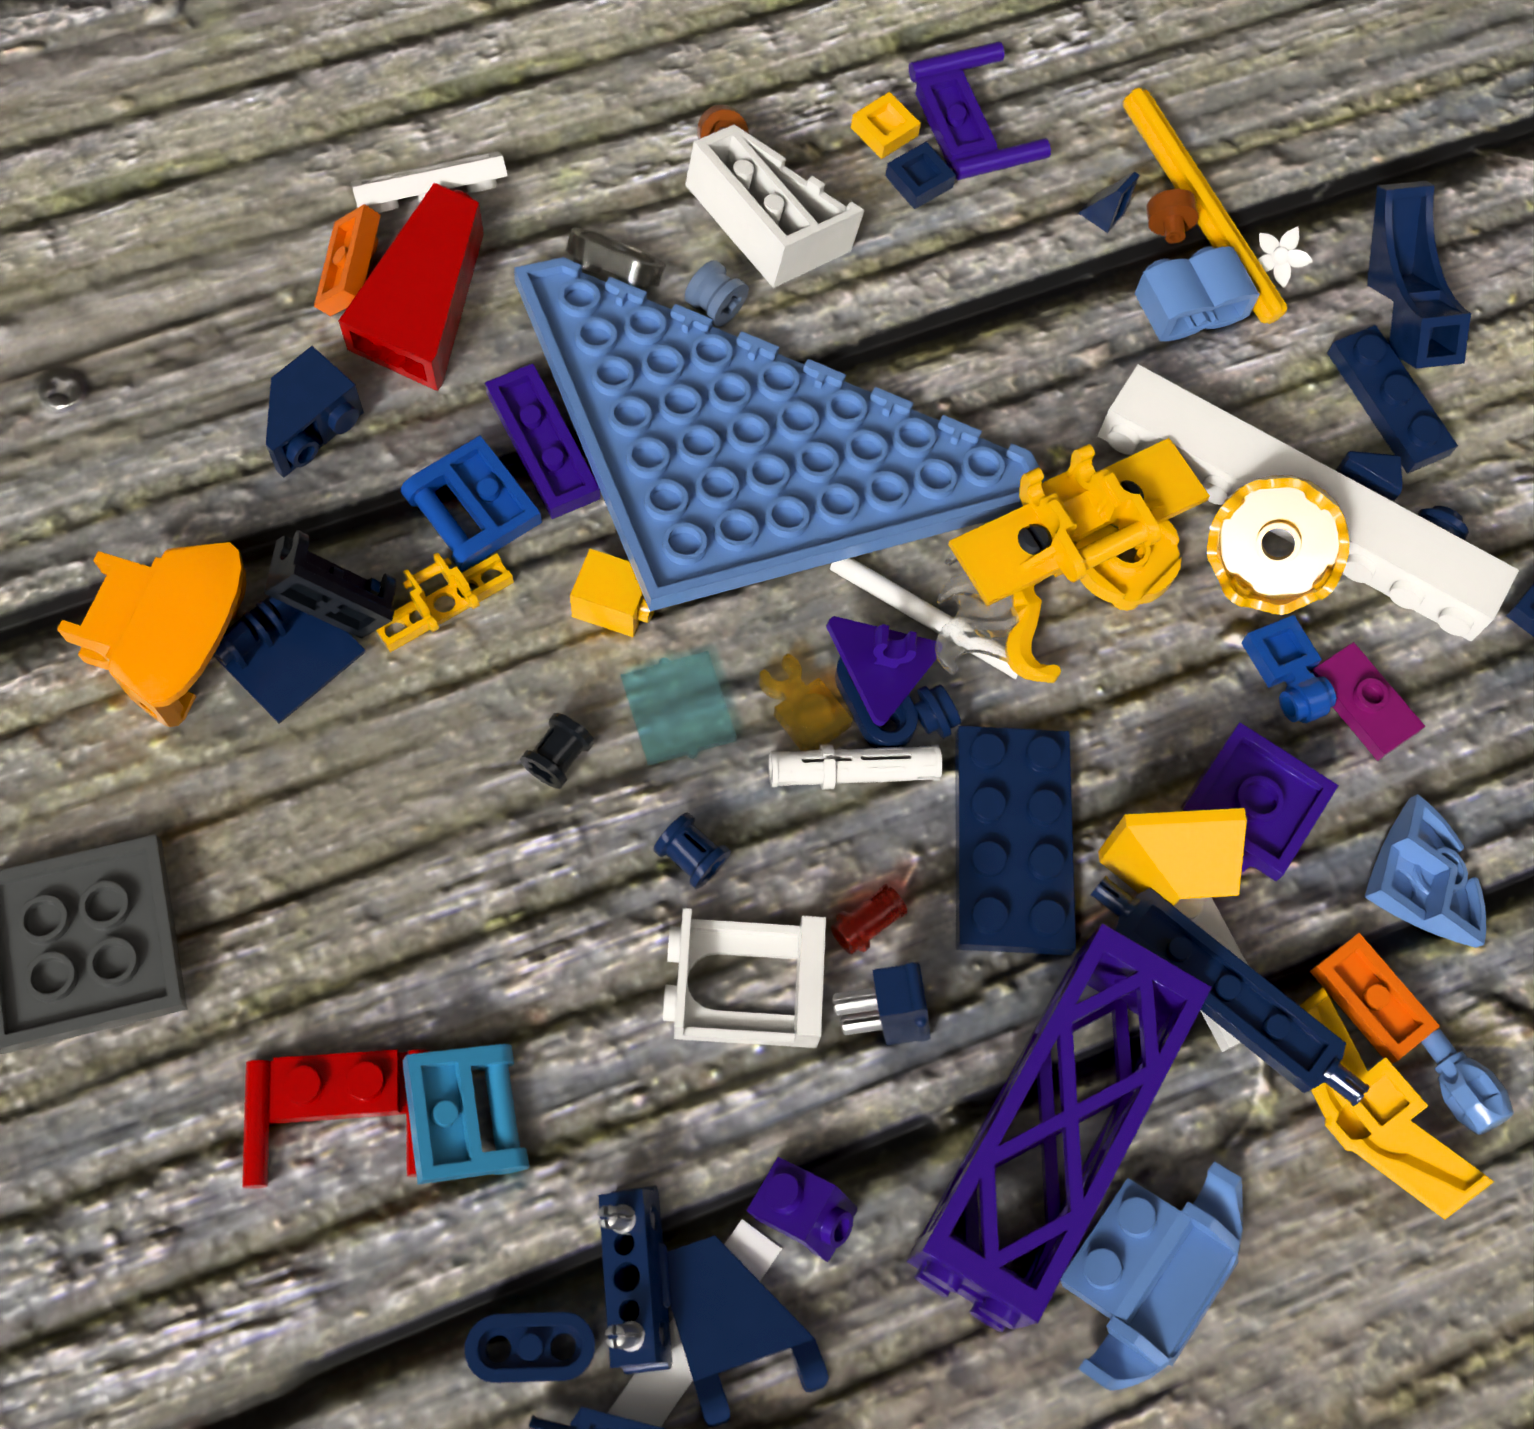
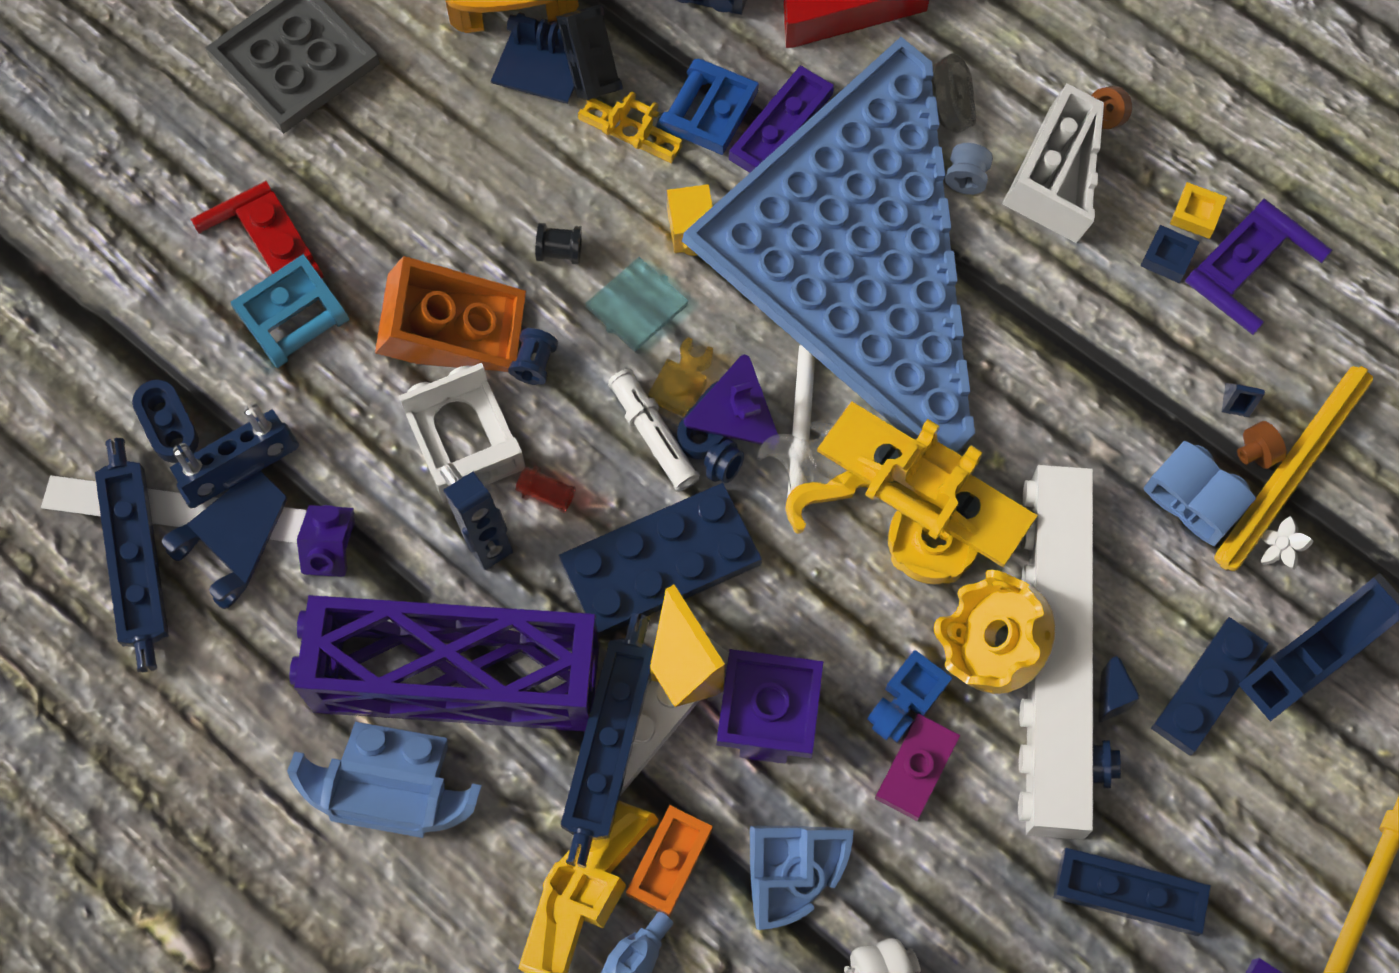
camera: 70 degrees right, 0 degrees up
none -> orange slope [375,256,526,372]

